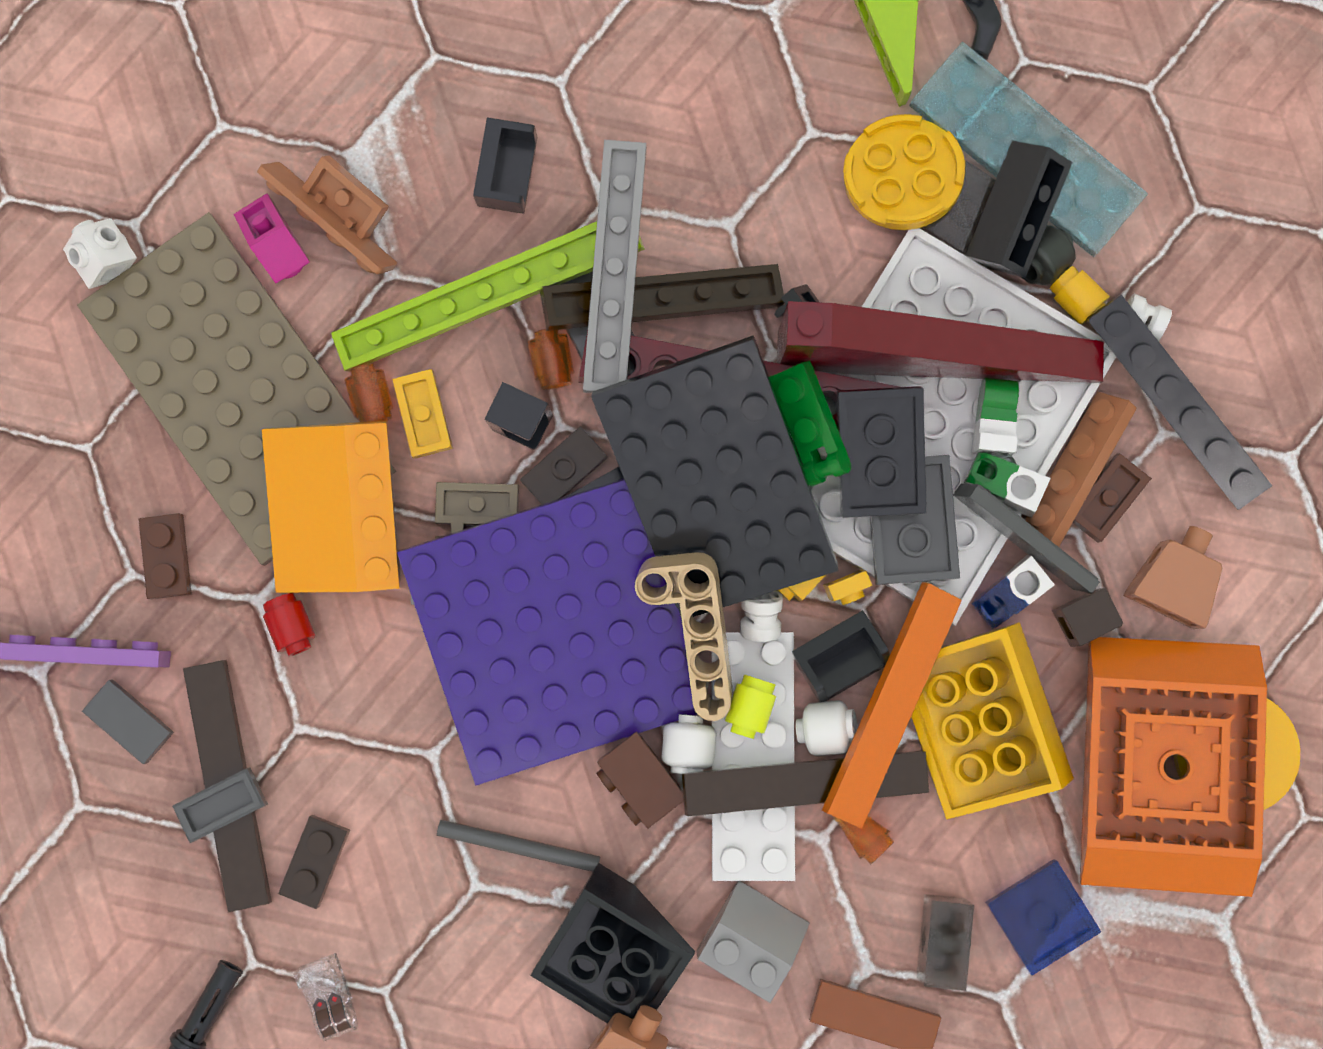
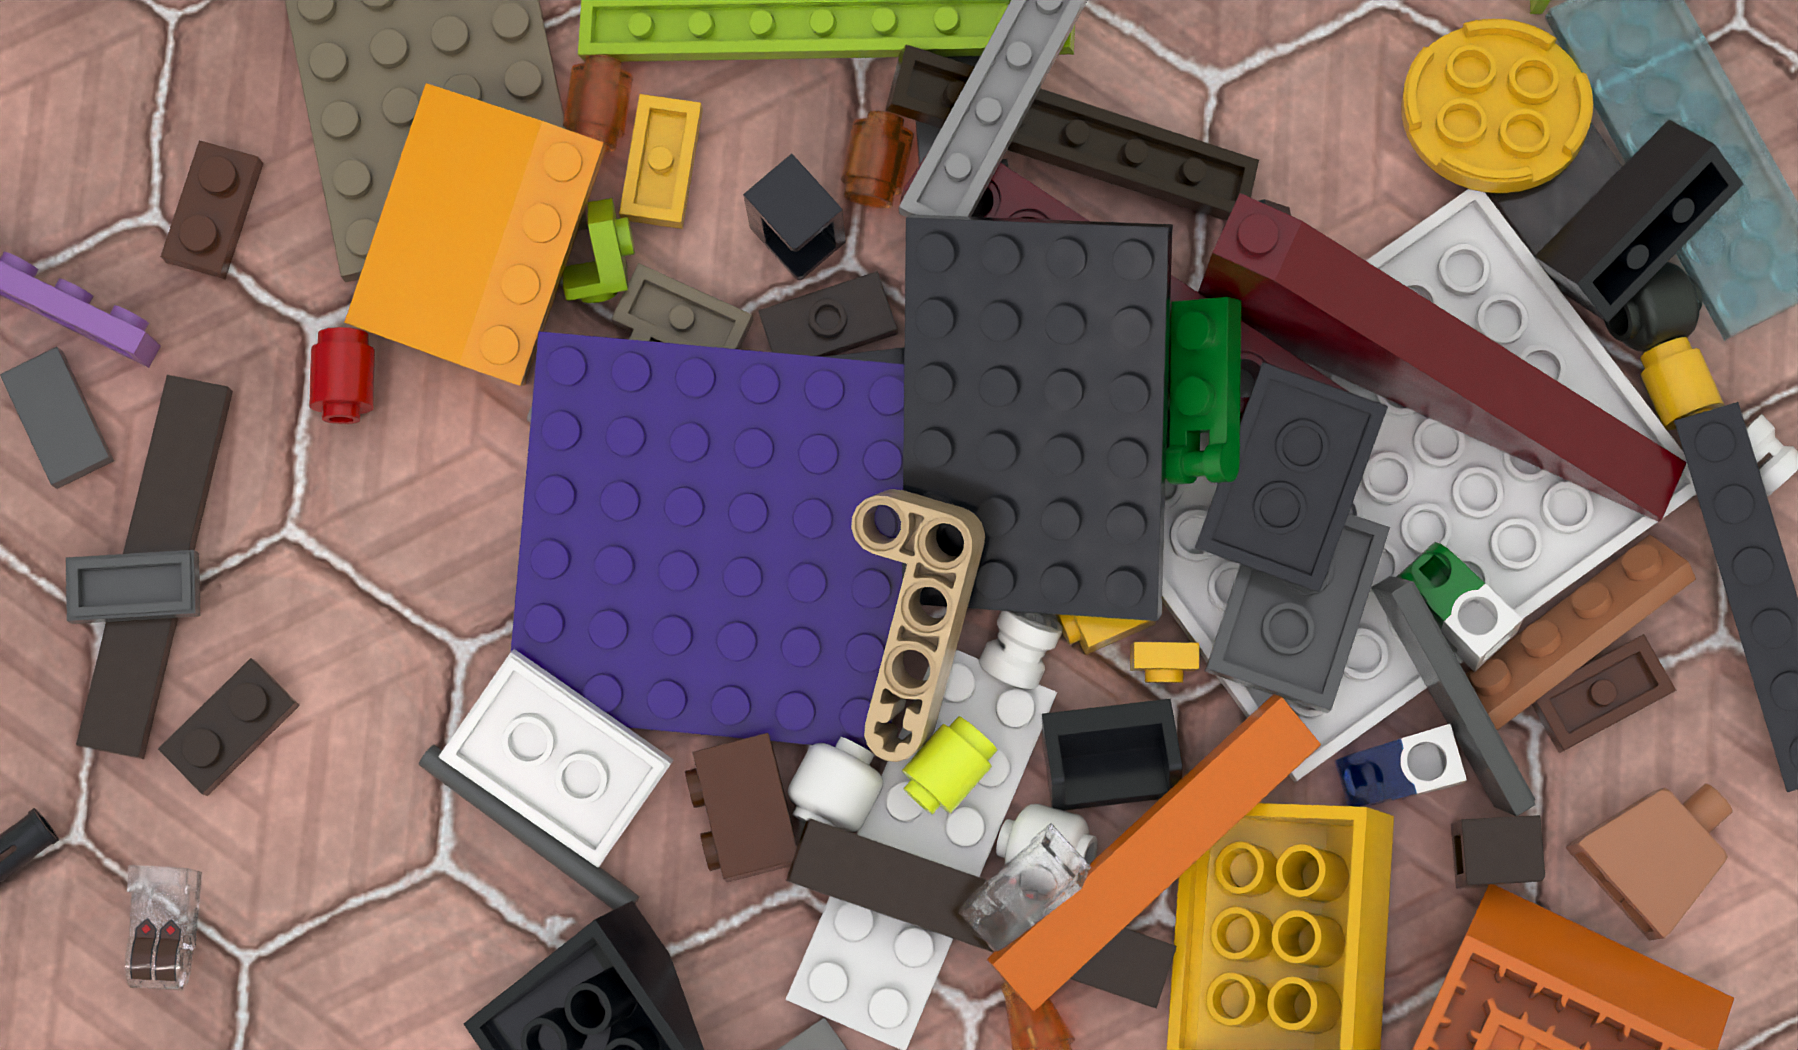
camera: 25 degrees right, 5 degrees down
leg [972,378,1019,458] -> none
none -> white tile [438,649,674,867]
none -> lime bracket [563,198,635,303]
none -> clear leg [958,823,1091,952]

